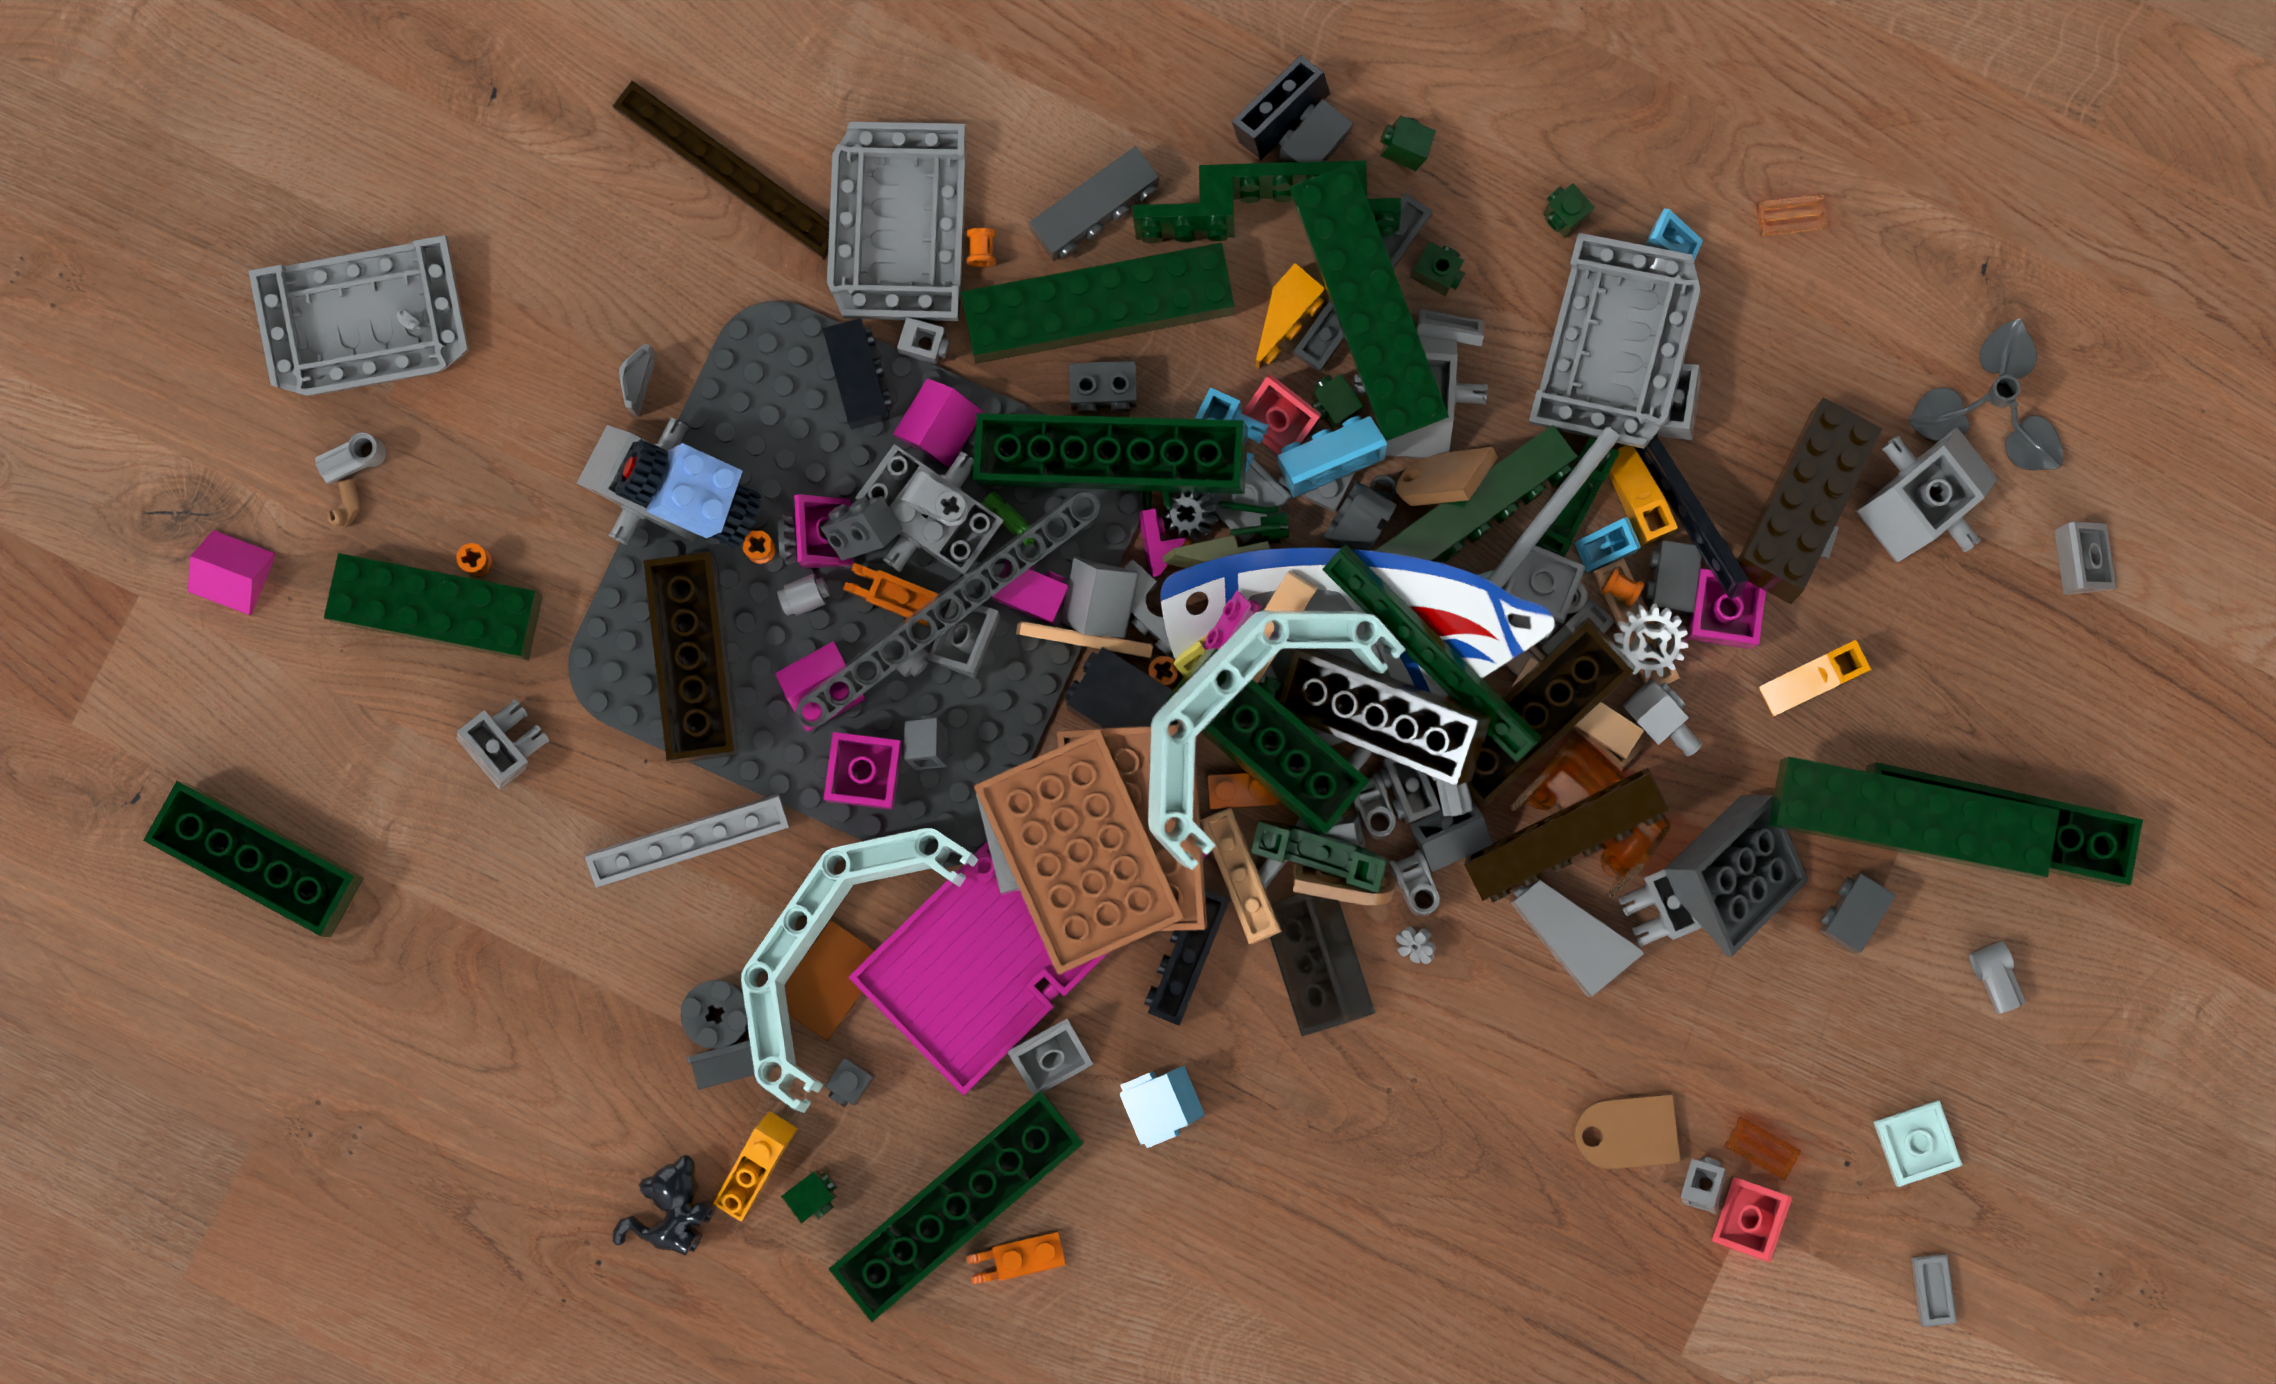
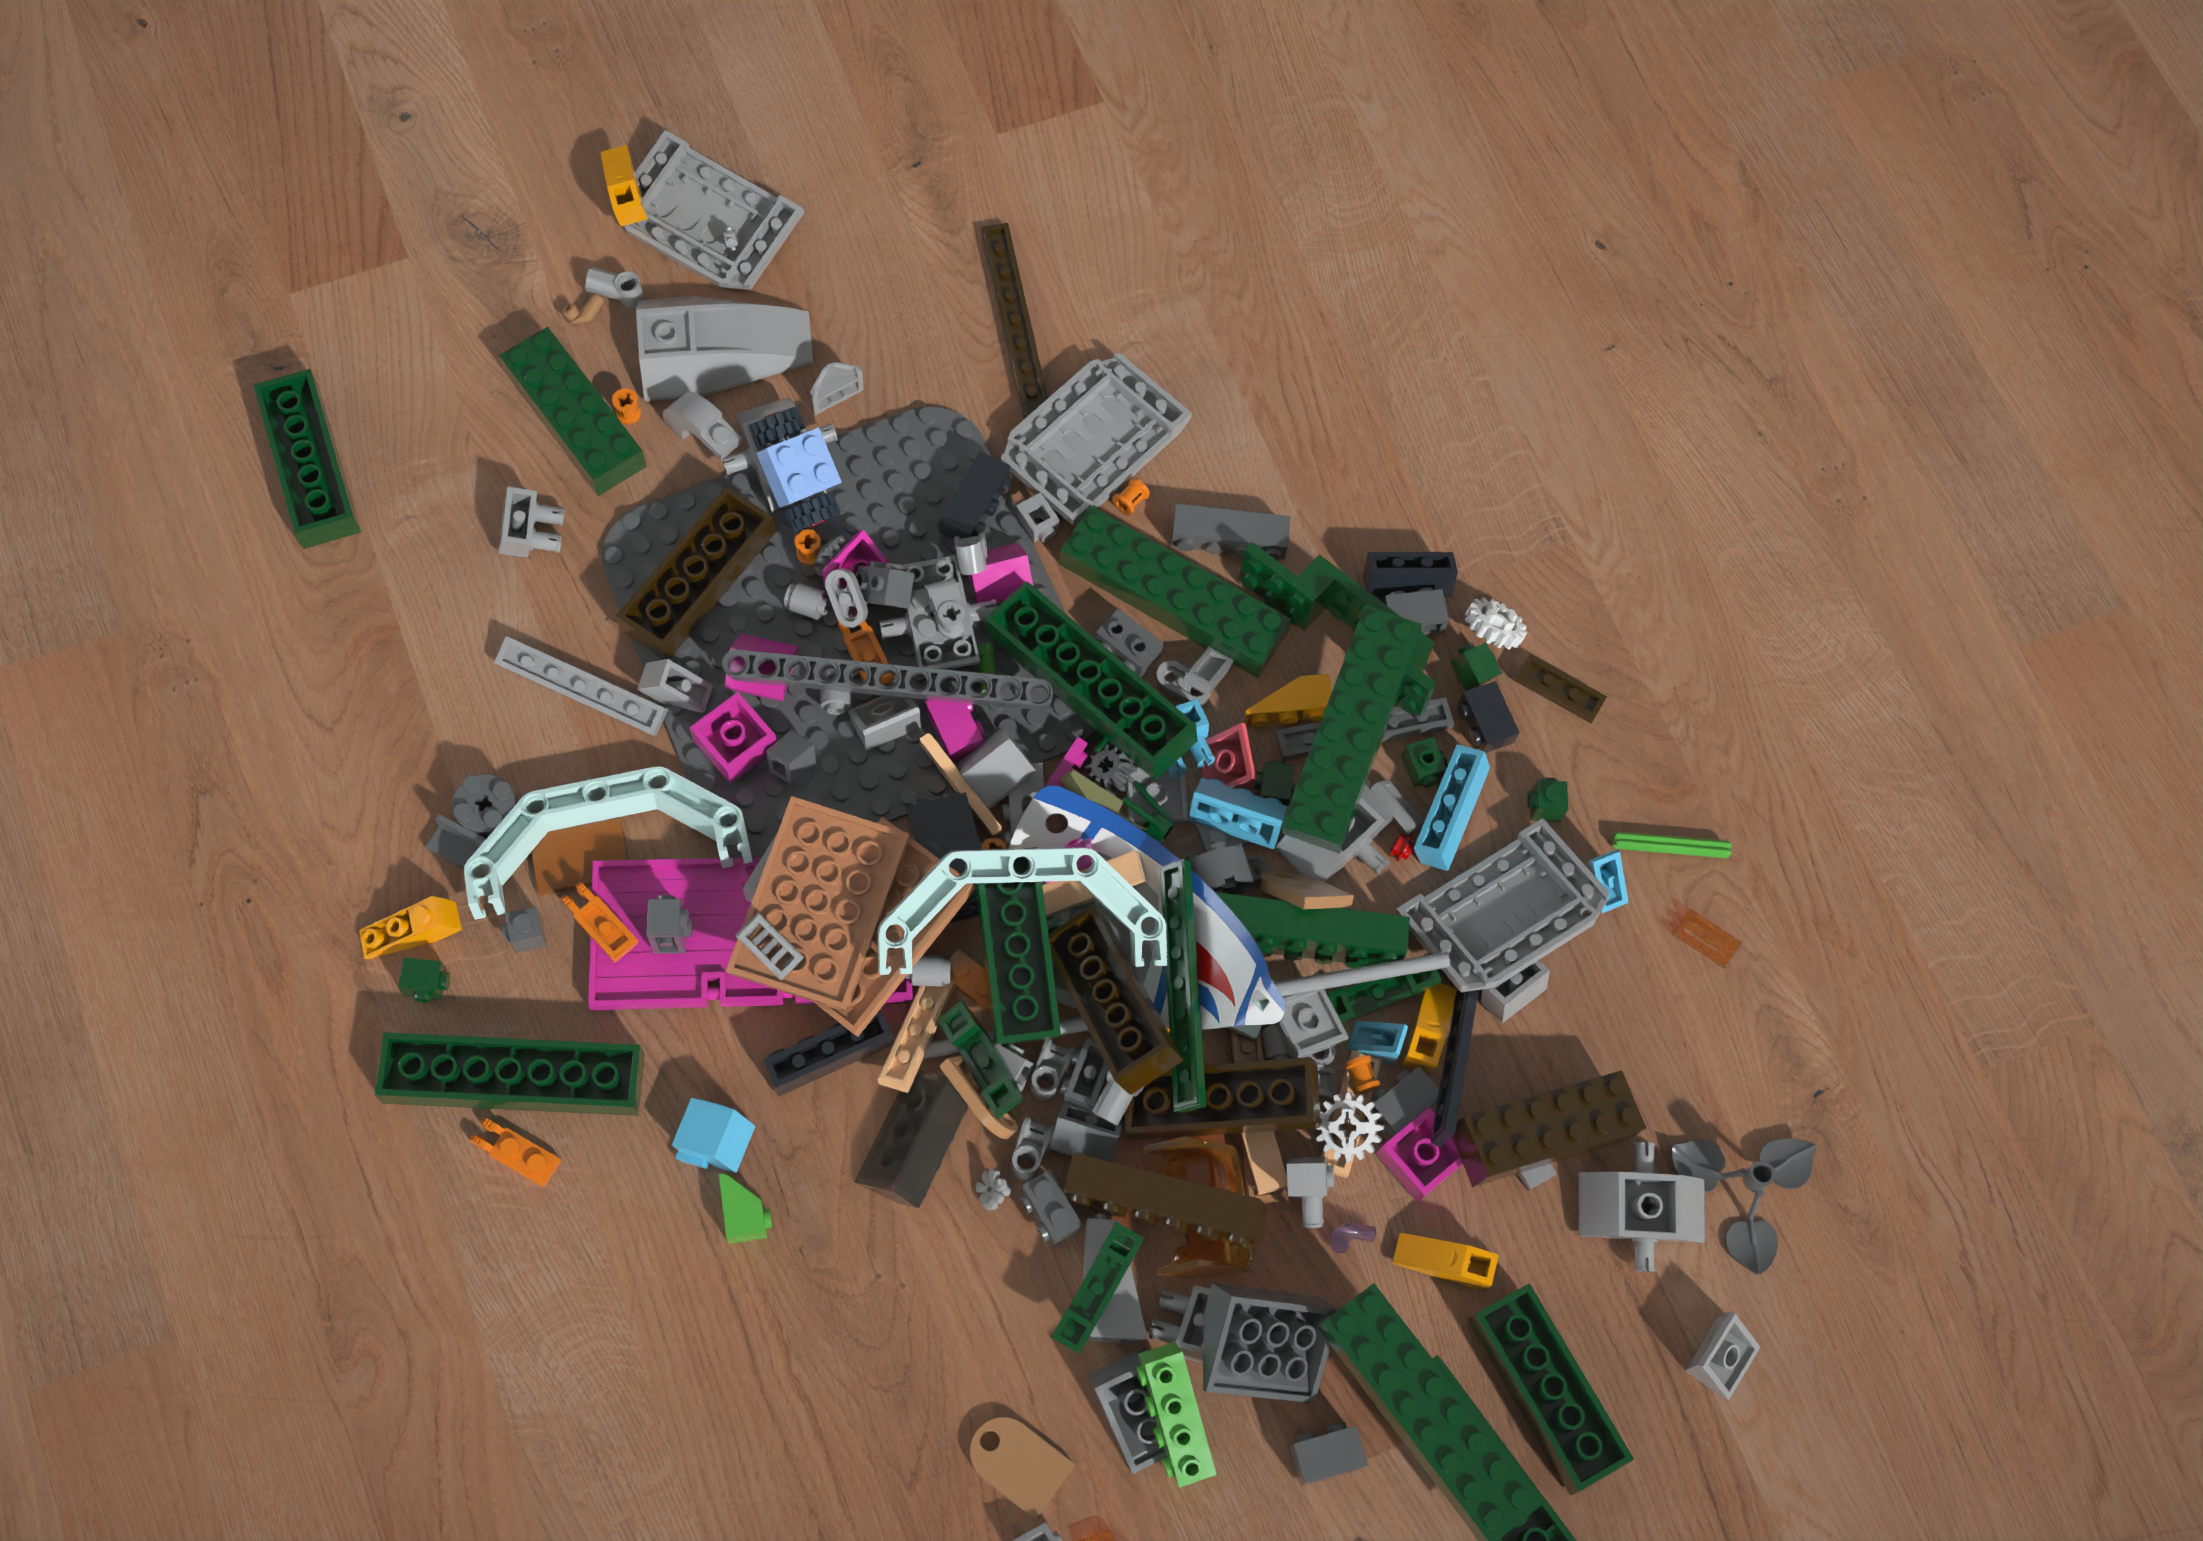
camera: 35 degrees right, 15 degrees down
dark pink slope [188,530,276,615] -> none
black animal [612,1155,716,1256] -> none
light grey slope [1008,1018,1093,1096] -> none
none -> orange hinge [560,882,639,963]
none -> light orange slope [600,145,647,227]
none -> light grey wedge [636,296,813,401]
none -> light grey slope [637,659,713,713]
none -> dark grey brick [647,895,692,954]
none -> light grey arch [663,391,742,460]
none -> bright green slope [719,1174,772,1244]
none -> light grey slope [735,913,804,980]
none -> light grey plate [825,568,868,627]
none -> light grey brick [906,955,951,987]
none -> light grey piece [954,532,988,575]
none -> dark grey brick [1019,1169,1082,1248]
none -> dark green slope [1051,1222,1144,1355]
none -> dark grey slope [1087,1347,1166,1474]
none -> bright green brick [1136,1342,1217,1488]
none -> light grey plate [1156,661,1211,706]
none -> light grey tile [1183,646,1233,696]
none -> clear purple arm [1329,1222,1376,1254]
none -> red plate [1389,833,1415,862]
none -> medium azure brick [1414,744,1490,871]
none -> black brick [1458,681,1520,753]
none -> white gear [1465,597,1527,649]
none -> dark green brick [1468,1283,1635,1495]
none -> dark brown plate [1514,654,1607,724]
none -> bright green axle [1613,831,1732,858]

